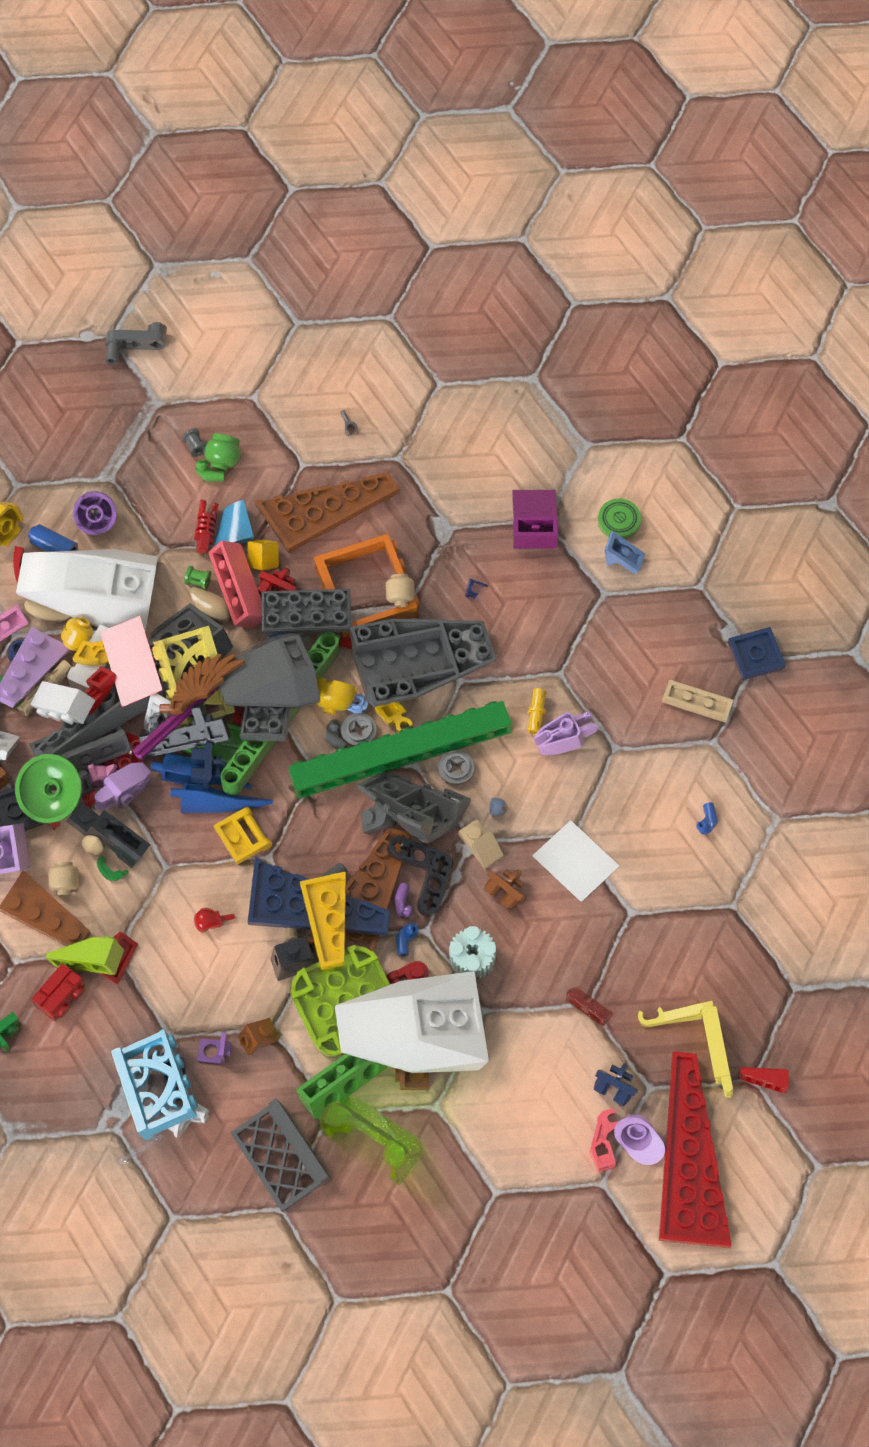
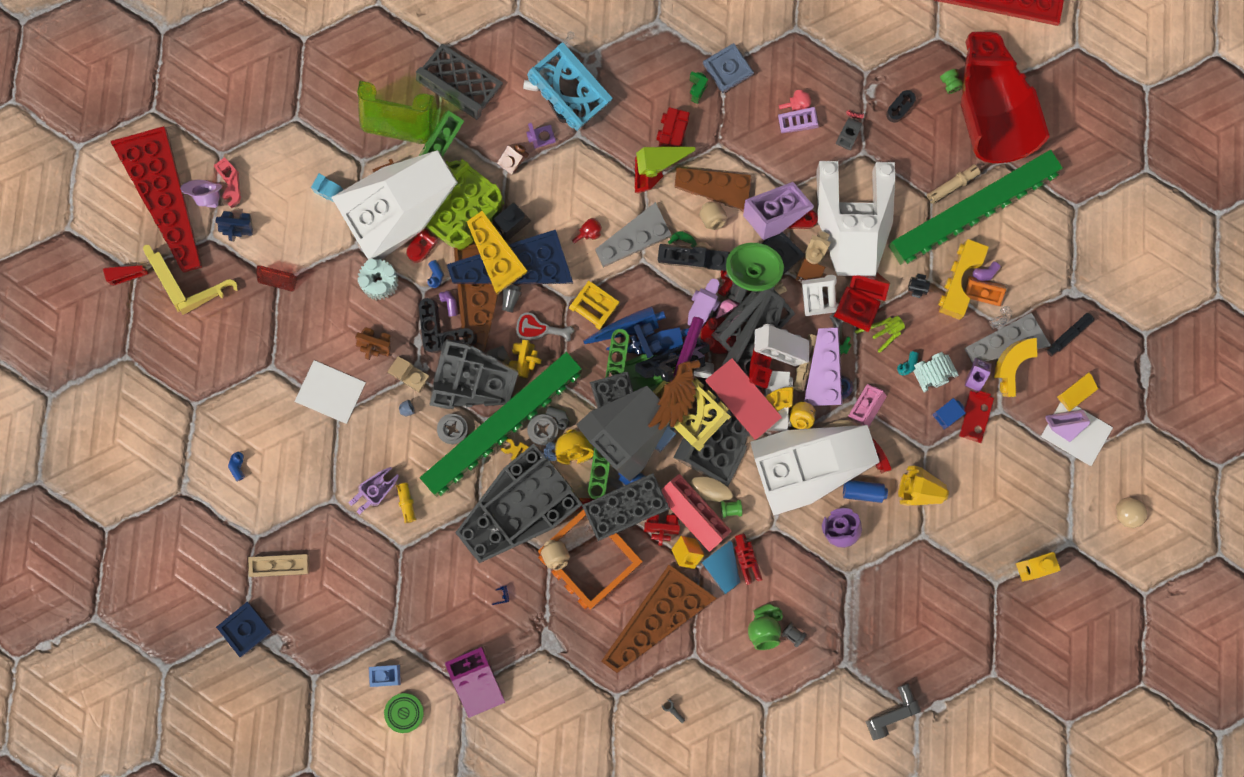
camera: 155 degrees right, 15 degrees up
none -> medium azure leg [311,173,344,202]
none -> yellow hips [509,340,541,378]
none -> light grey piece [516,312,574,342]
none -> light grey wing [595,202,671,268]

